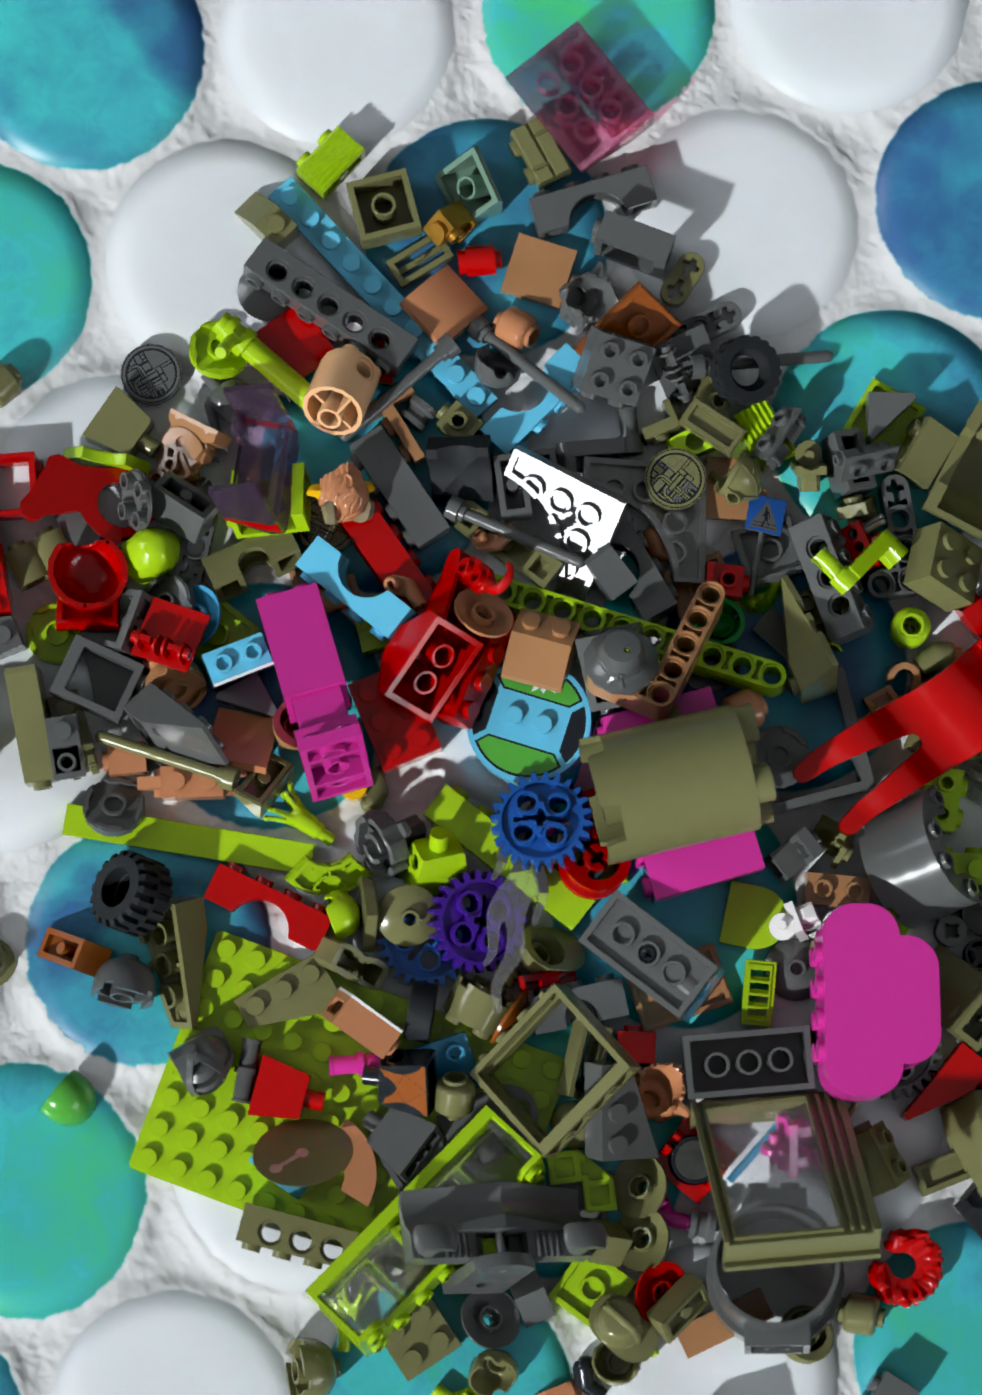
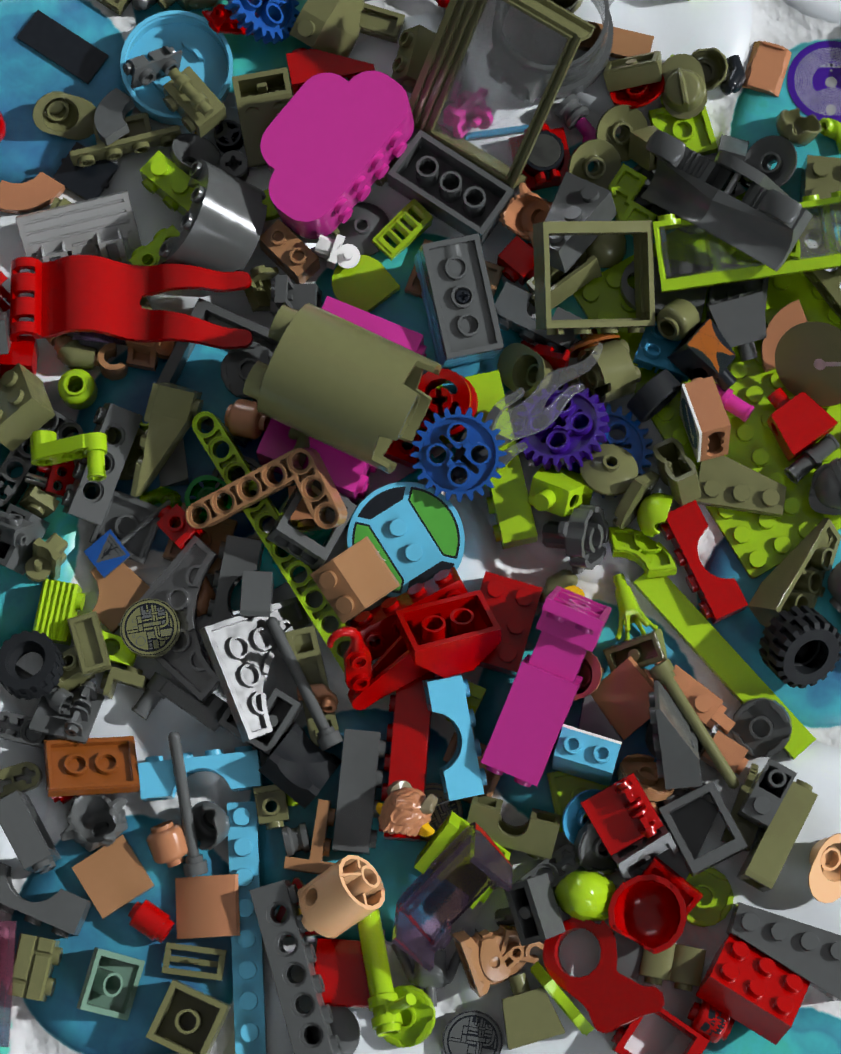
camera: 135 degrees left, 5 degrees down
dark grey dish [117,469,153,531] -> none
dark grey piece [339,333,461,442] -> none
nougat arm [383,575,427,611] -> none
pearl gold brick [422,200,479,247] -> none
nougat dish [454,589,514,638] -> none
dark grey brick [571,325,656,409] -> none
dark grey hat [583,628,659,695] -> none
olive helmet [708,449,763,505] -> none
dark grey hinge [751,406,806,470] -> none

